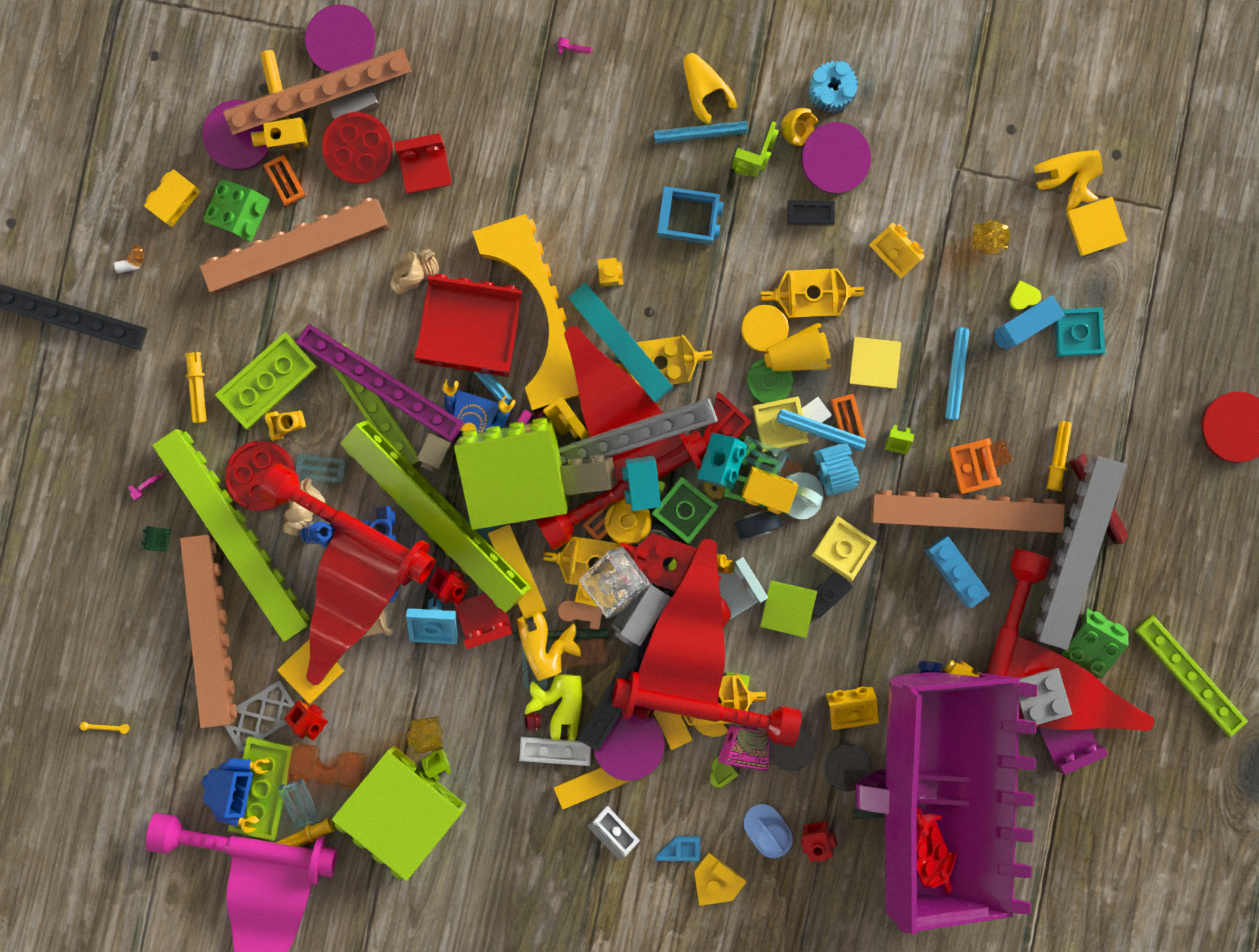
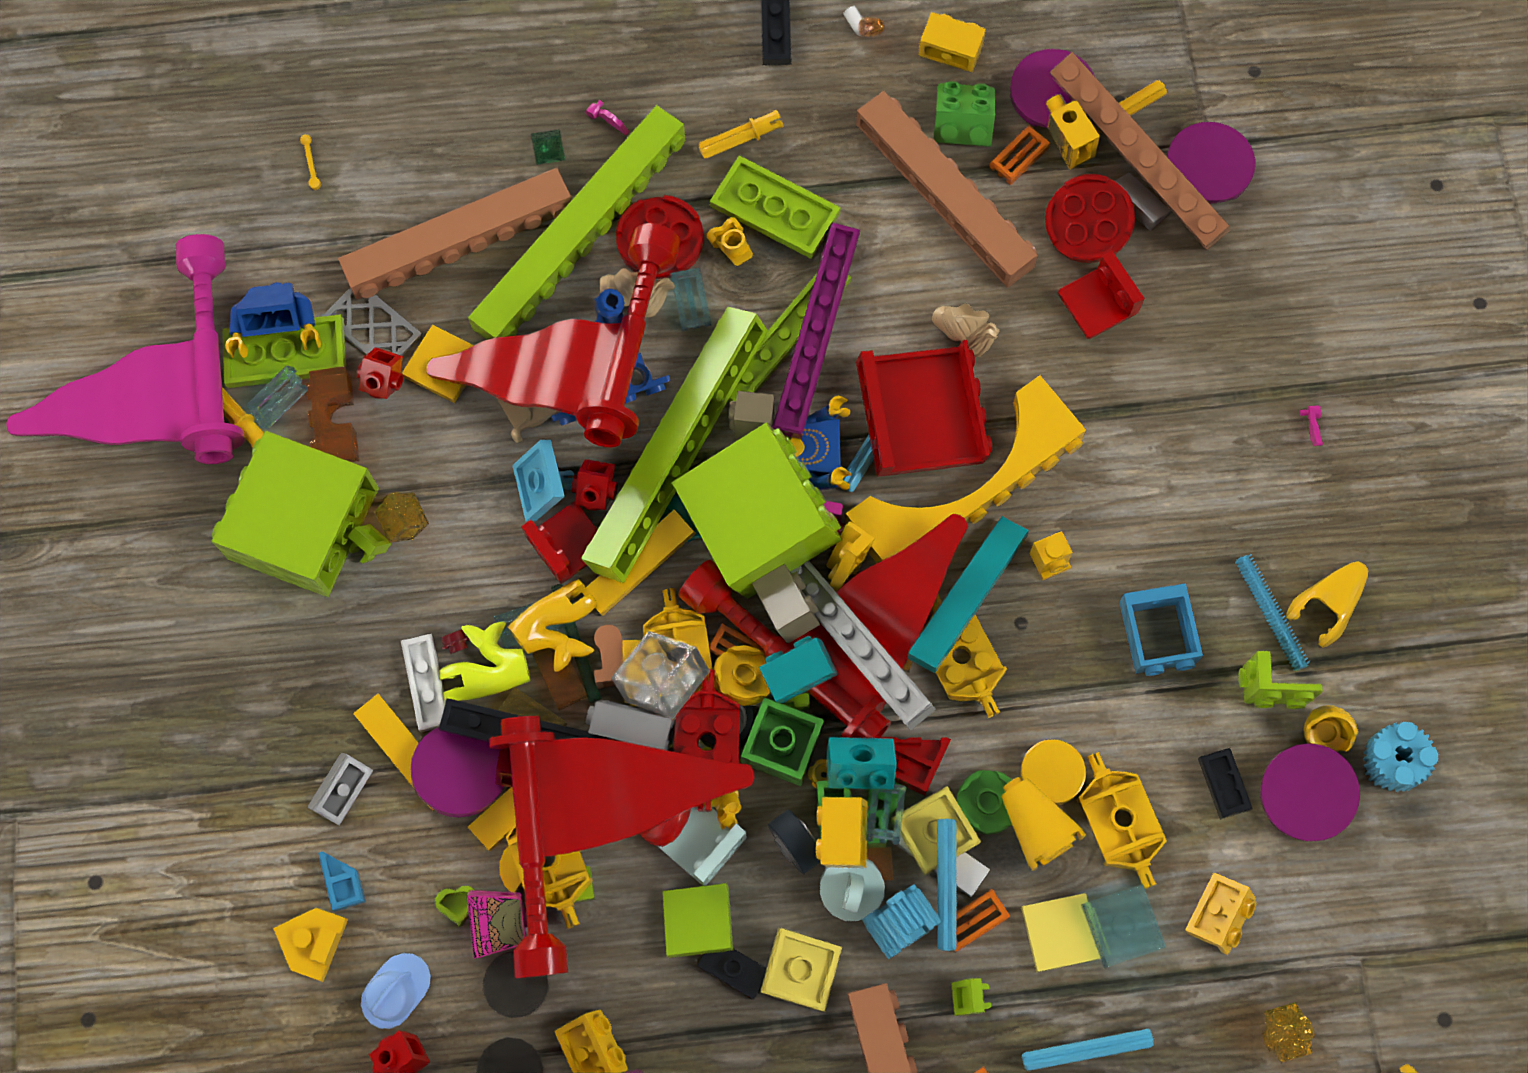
camera: 75 degrees right, 15 degrees down
none -> clear light blue tile [1081,884,1166,968]

